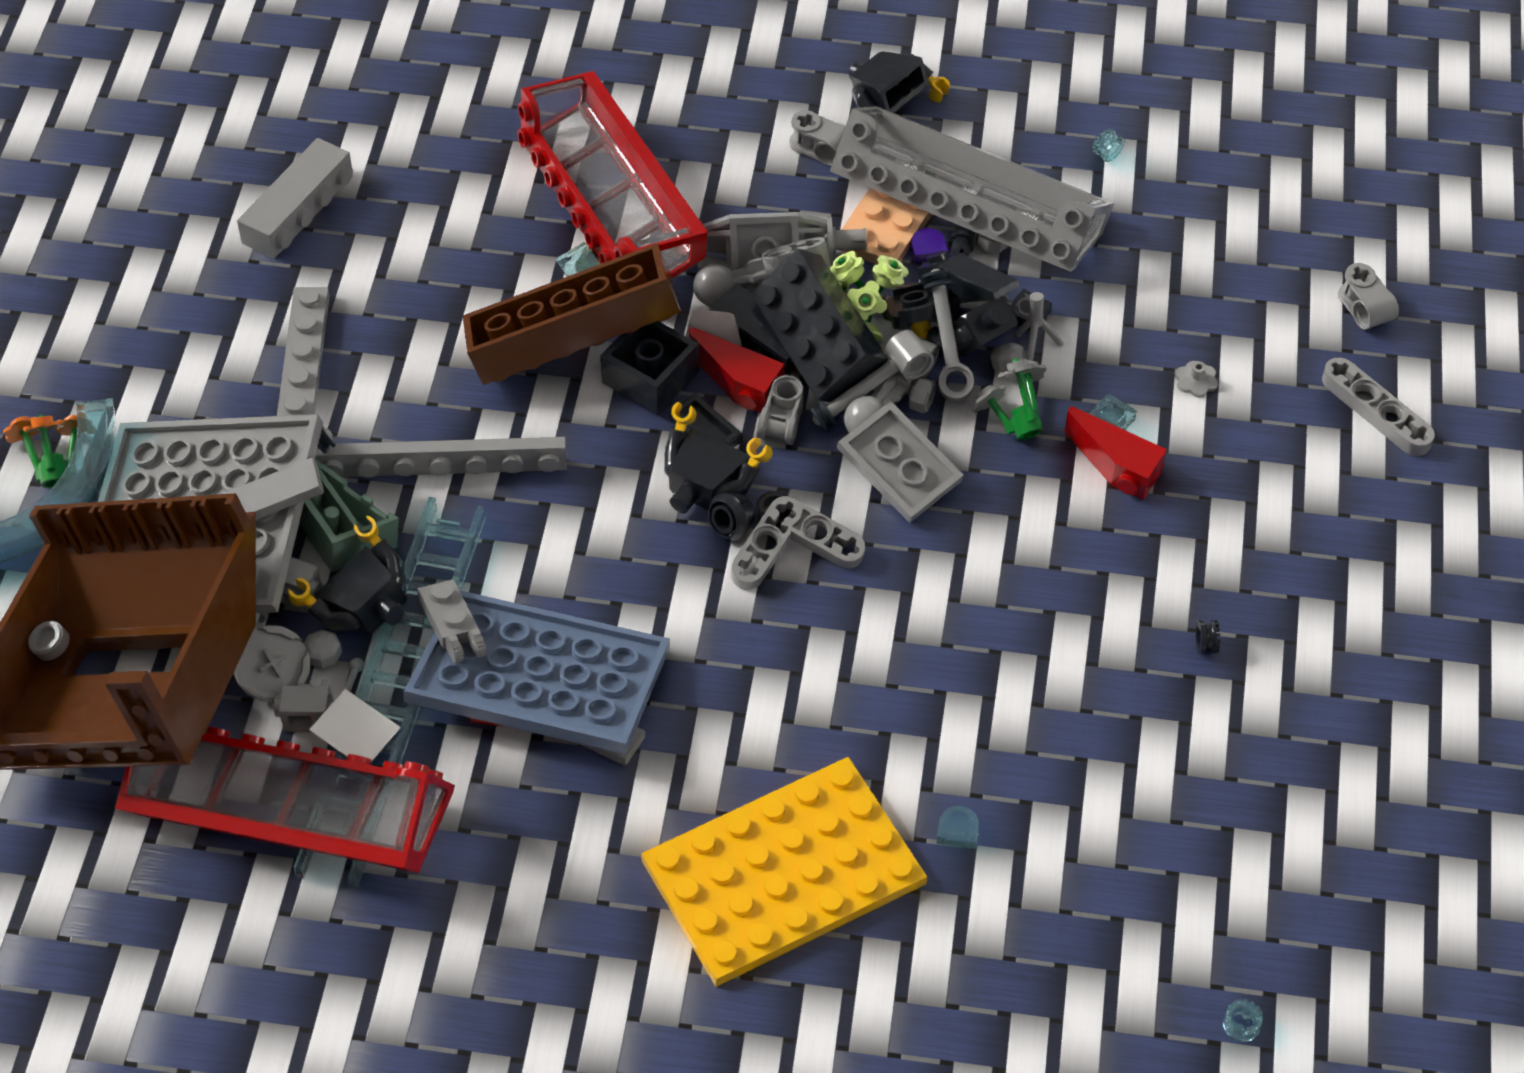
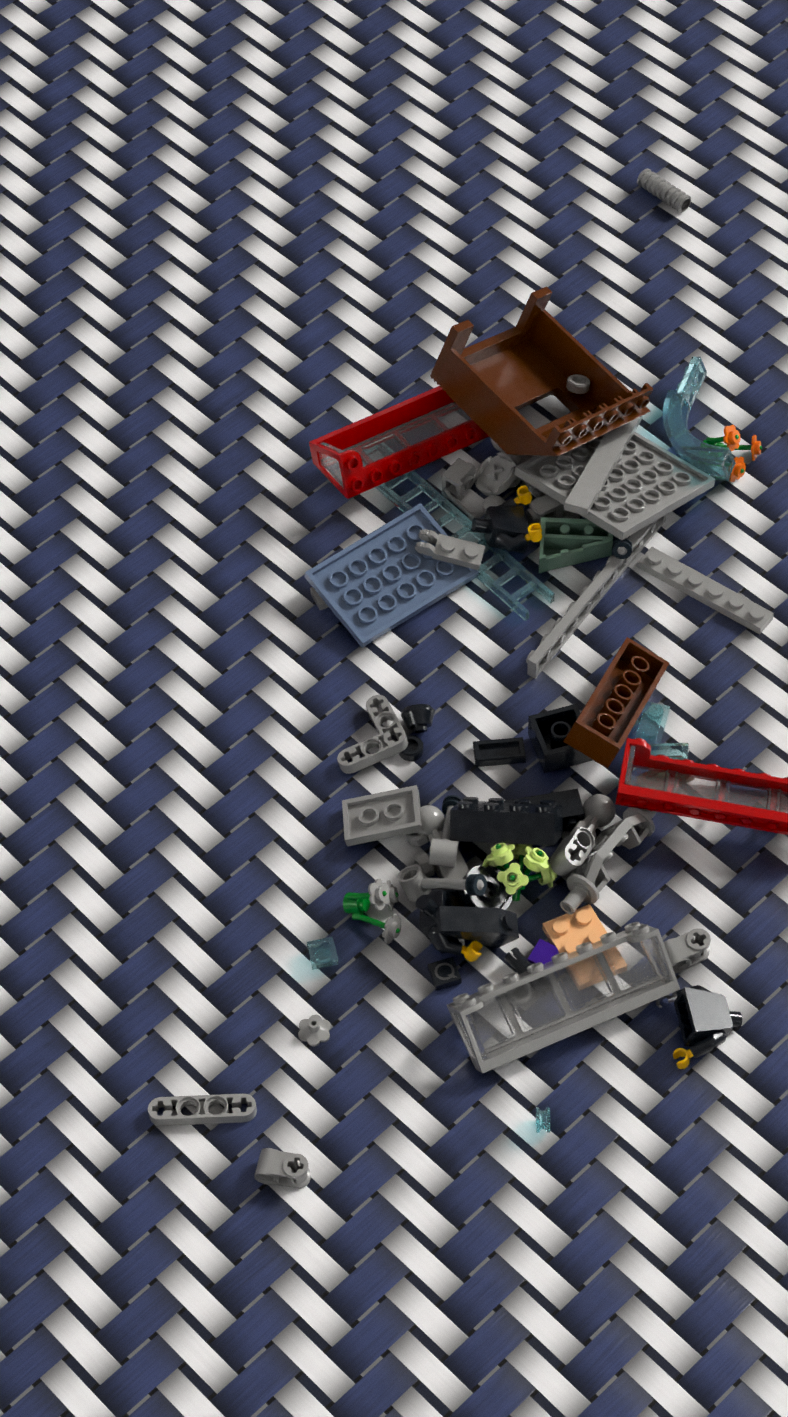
camera: 130 degrees right, 0 degrees up
white sticker [309,689,401,762] -> none
yellow plate [641,757,927,987] -> none
black torso [664,402,773,513] -> none
white sticker [686,309,742,346] -> none
red slope [688,327,784,413] -> none
light grey piece [757,375,803,445] -> none
clear light blue tile [936,806,979,849] -> none
light grey tile [990,342,1026,373] -> none
light grey plant [1015,292,1064,361] -> none
red slope [1064,406,1167,500] -> none
black bush [1195,620,1221,654] -> none

